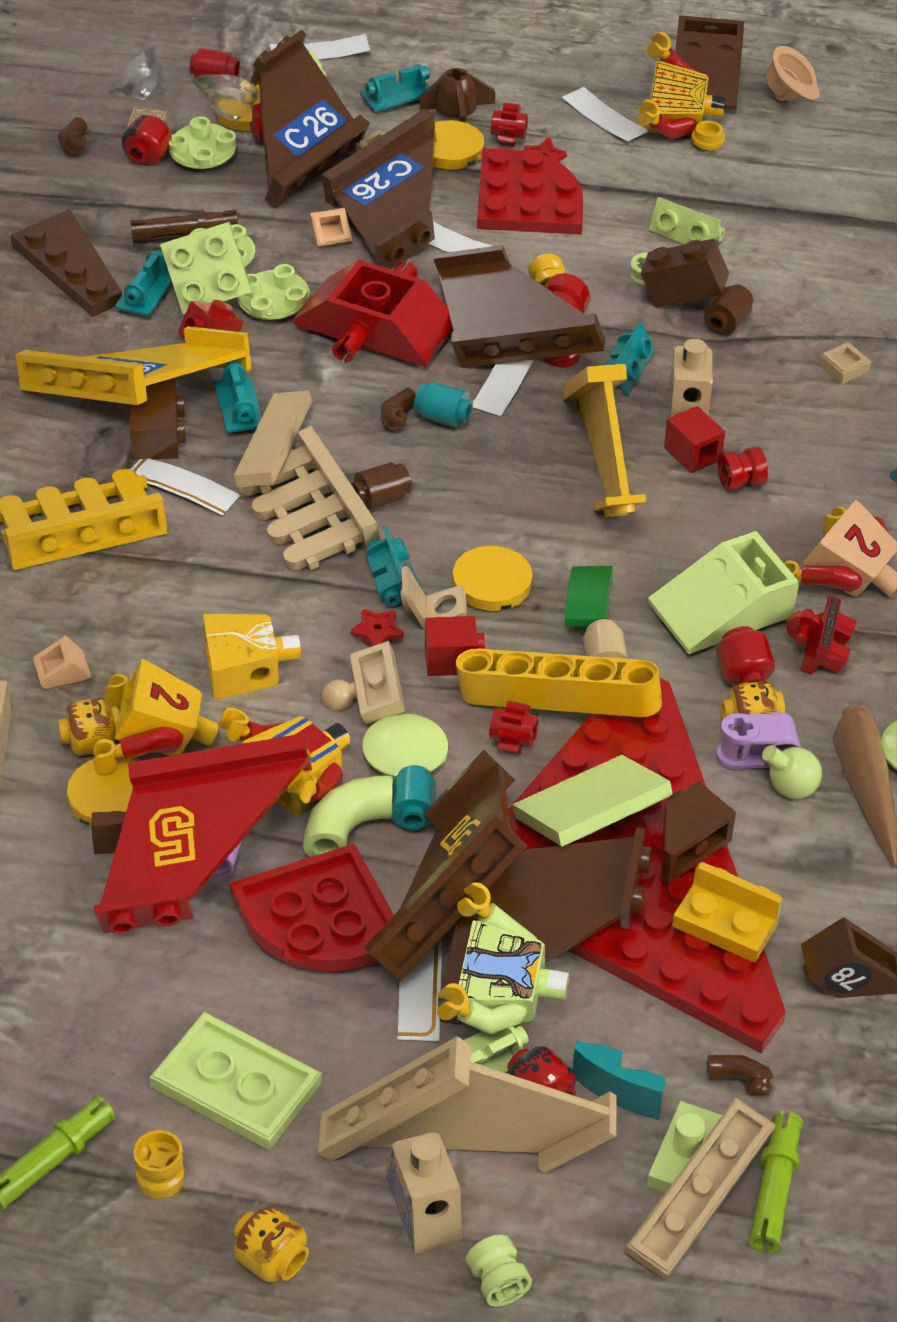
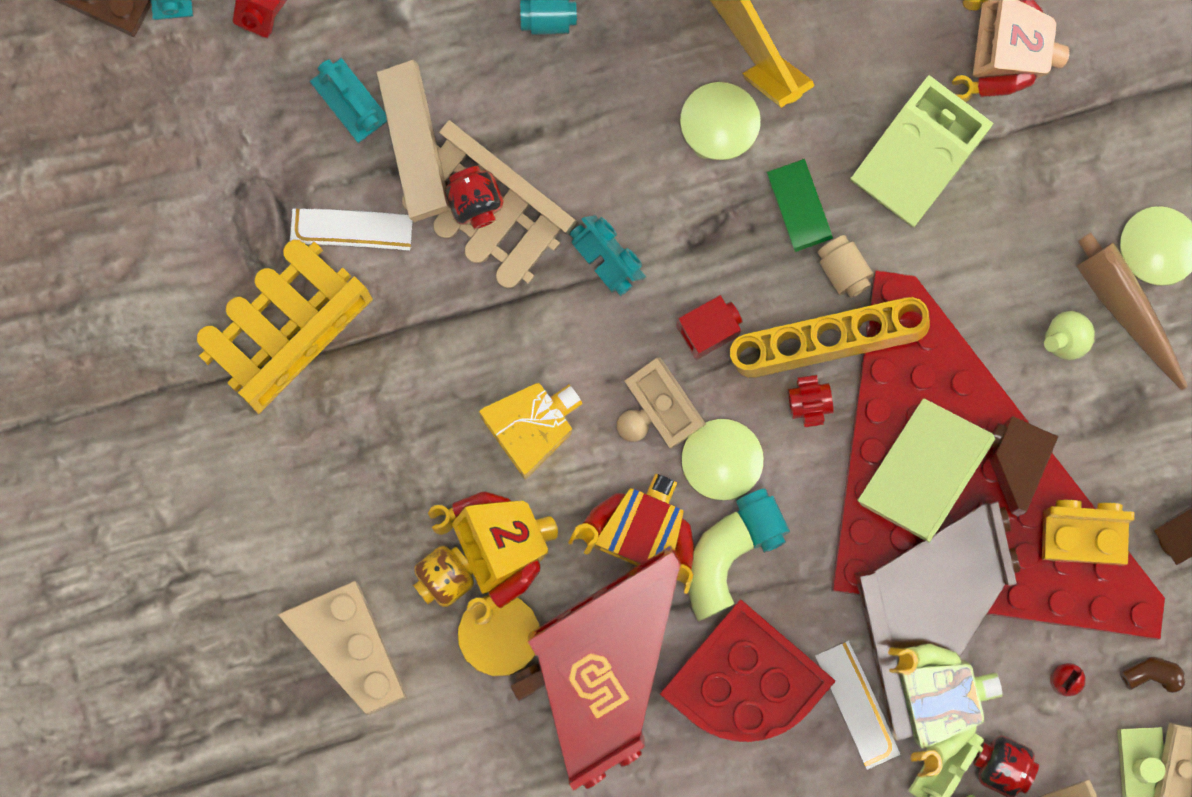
camera: 30 degrees left, 35 degrees up
yellow piece [15,327,252,405] -> none
light nougat slope [32,635,91,689] -> none
reddish brown brick [130,379,186,460] -> none
red plate [350,609,404,647] -> none
reddish brown brick [351,462,412,510] -> none
reddish brown piece [364,750,527,982] -> none
reddish brown arm [380,388,416,431] -> none
tan bracket [401,566,467,630] -> none
yellow tile [452,545,533,612] -> none
teal slope [572,1041,666,1120] -> none
red head [716,626,775,686] -> none
lavender piece [716,712,801,770] -> none
yellow head [721,681,785,731] -> none
red hips [786,595,856,675] -> none
none -> head [444,166,504,230]
none -> yellowish green dish [680,82,760,160]
none -> red hinge [1050,663,1086,697]

